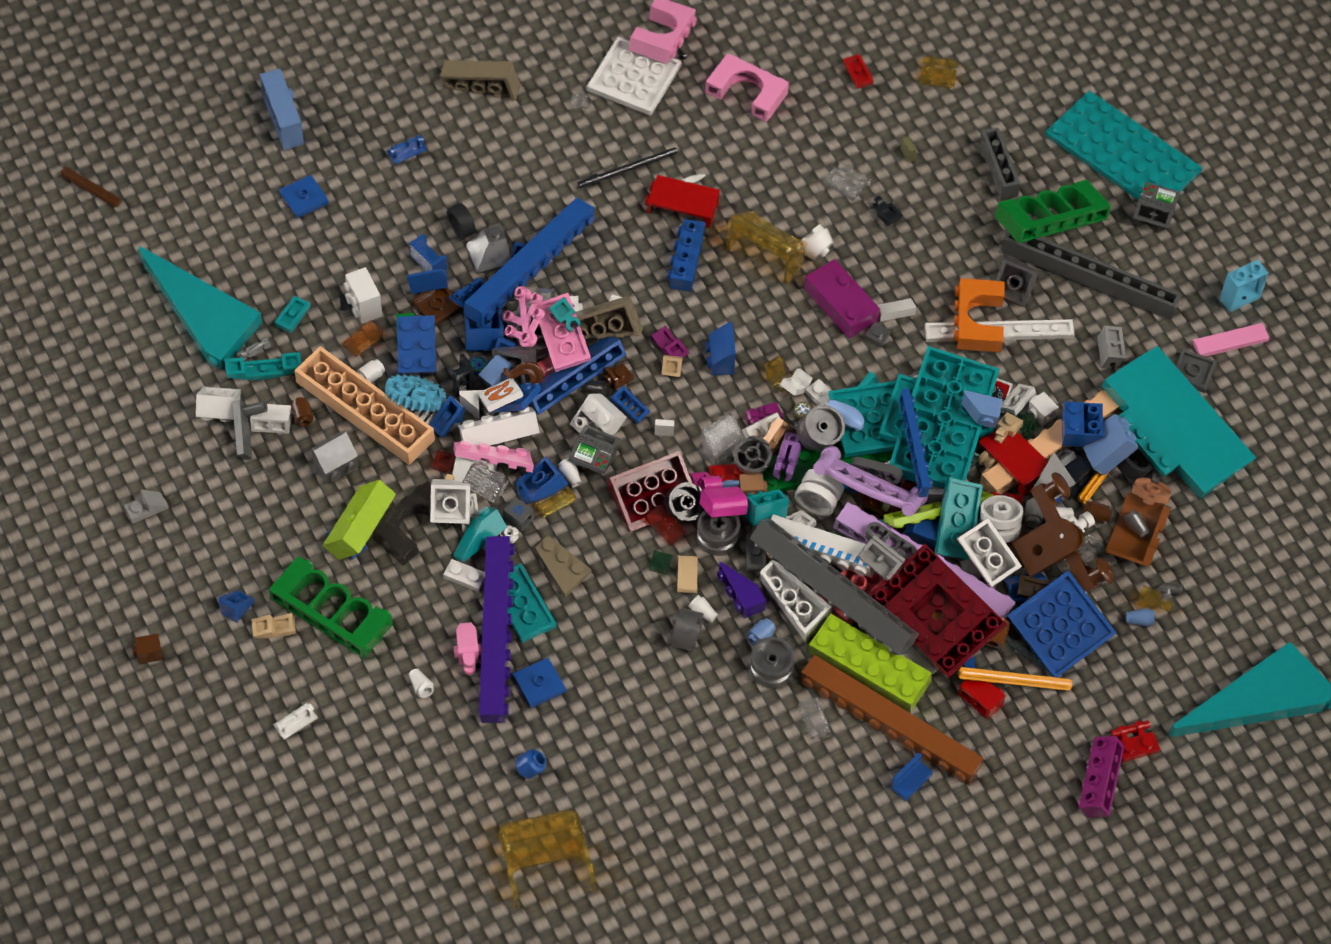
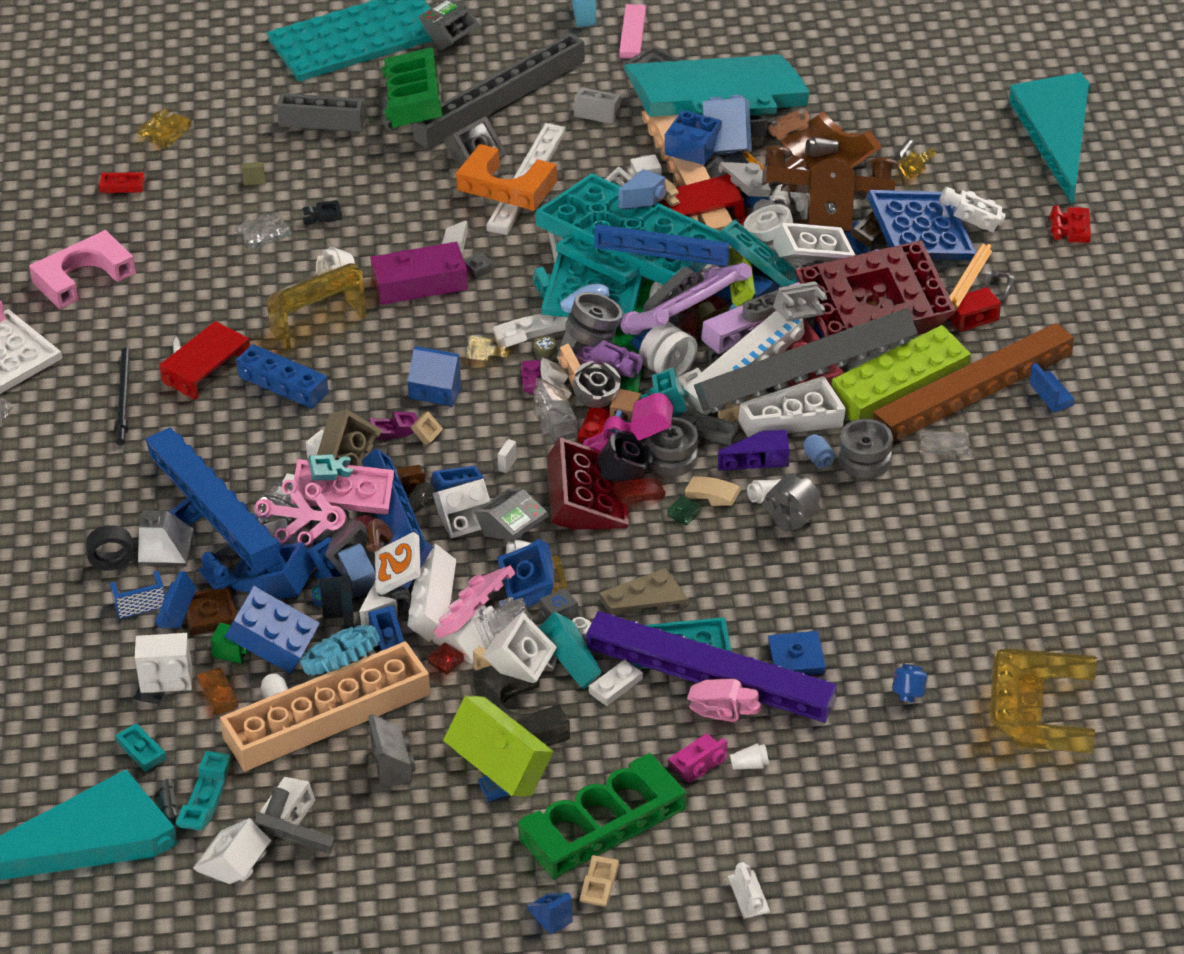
camera: 65 degrees left, 15 degrees down
reddish brown brick [291,397,314,427] -> none
magenta brick [1079,736,1124,817] -> none
medium blue cone [1126,608,1154,627] -> none
none -> dark pink bracket [668,733,728,784]
none -> white brick [939,187,1005,232]
none -> flat silver piece [984,271,1014,301]

